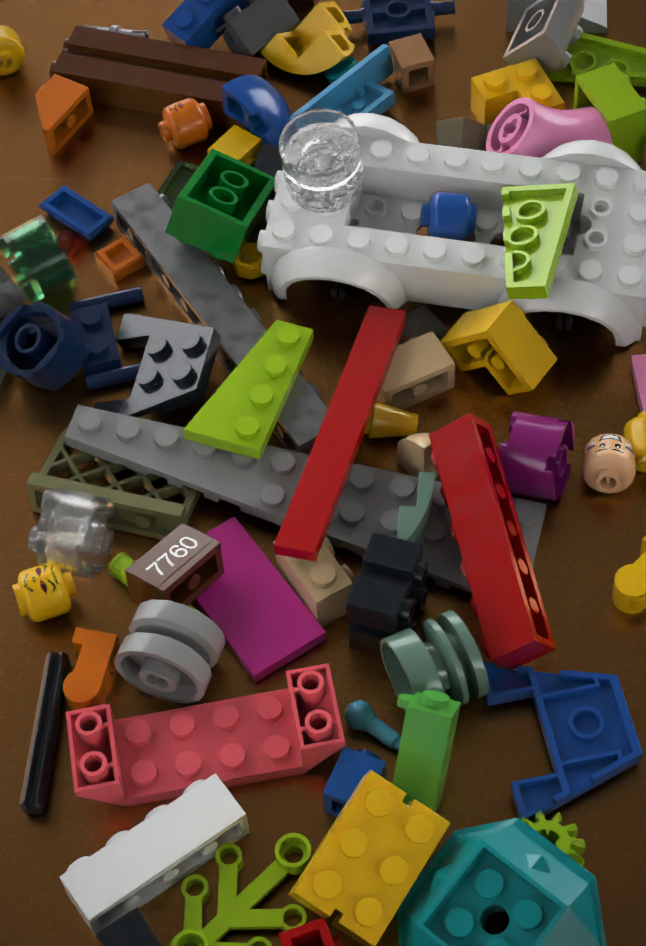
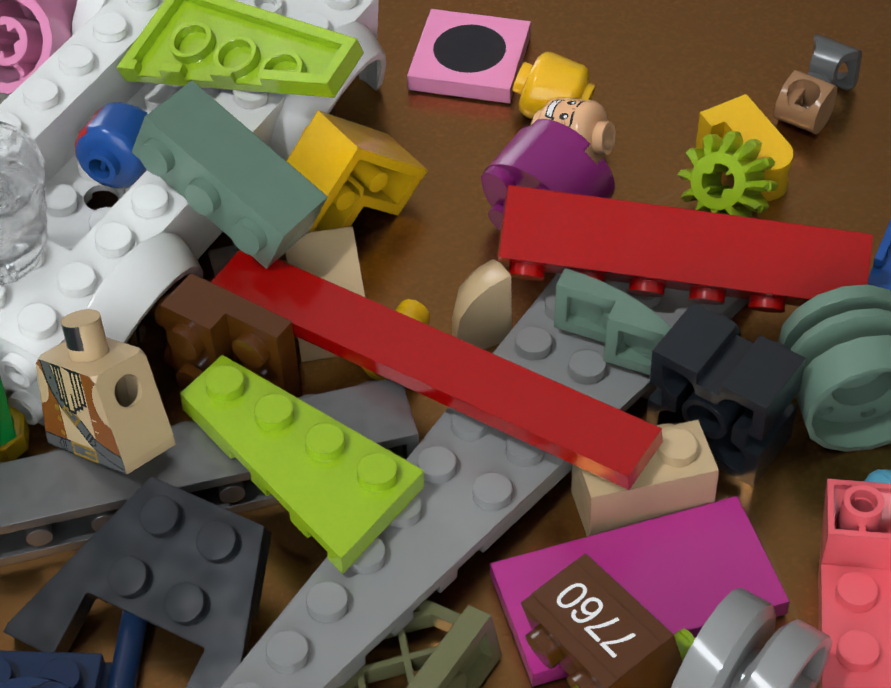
camera: 75 degrees left, 5 degrees down
none -> tan torso [36,309,176,475]
none -> sand green brick [132,80,328,269]
none -> reddish brown plate [155,273,303,398]
none -> lime gear [677,131,778,218]

